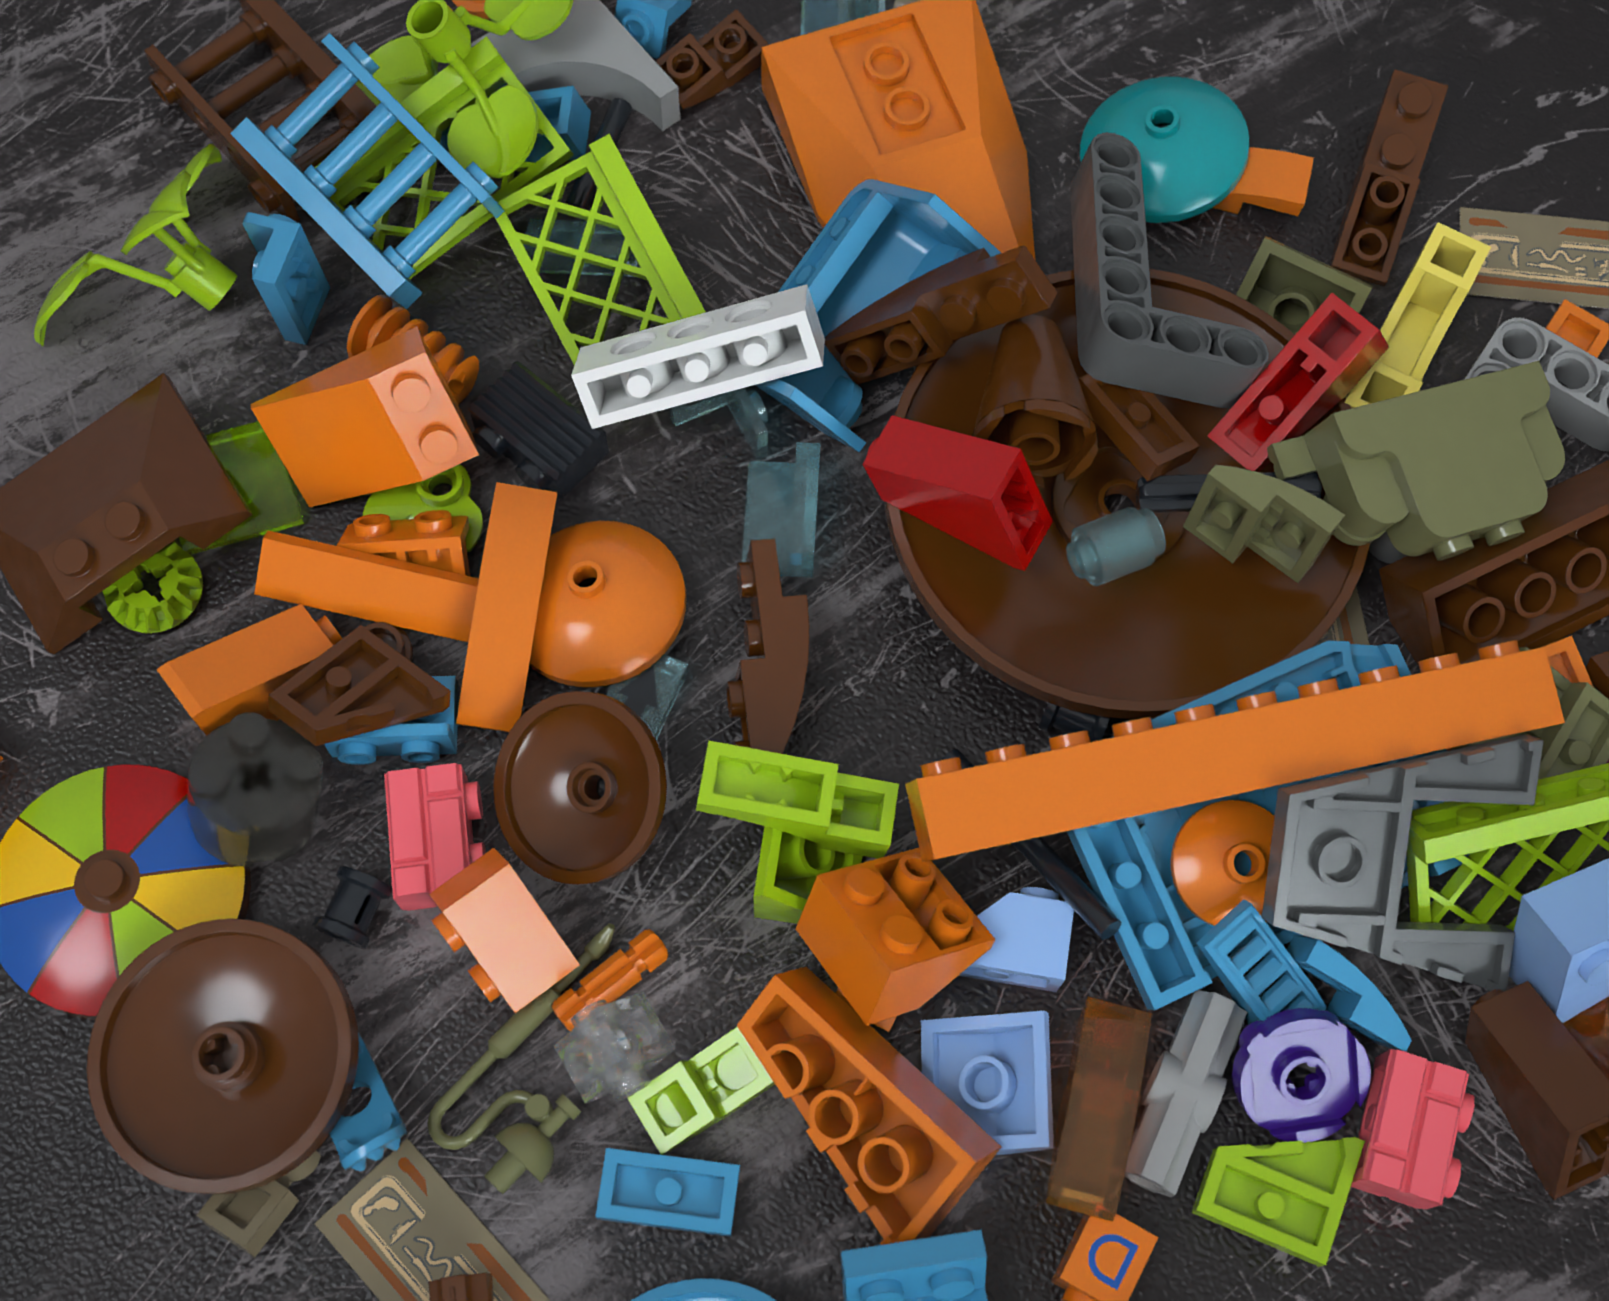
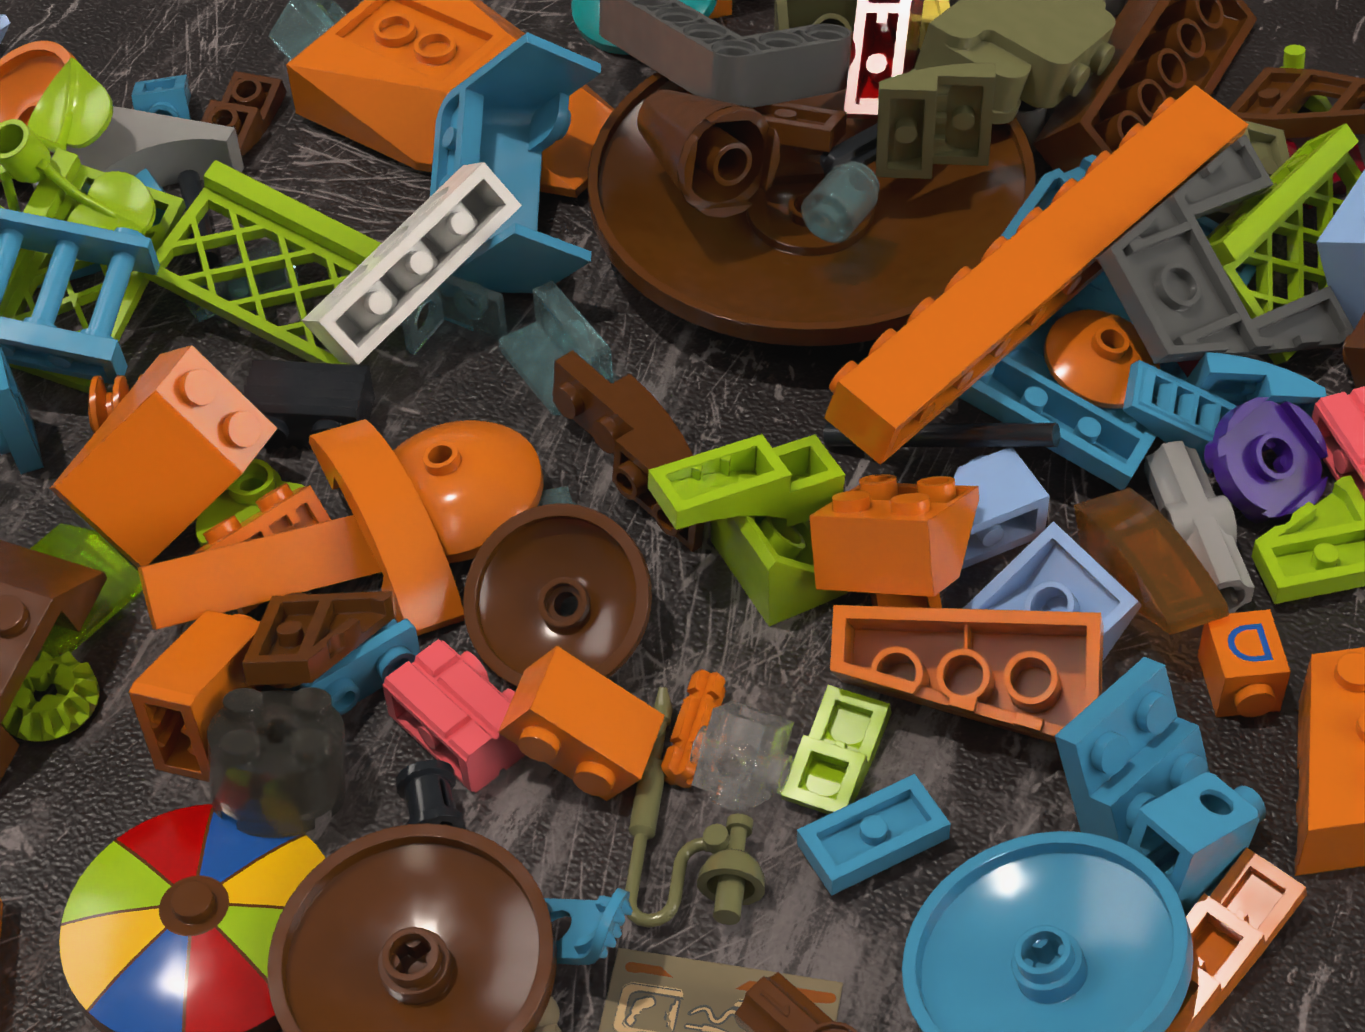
camera: 30 degrees left, 20 degrees down
reddish brown slope [824,245,1058,385] -> none
red slope [862,415,1053,571] -> none

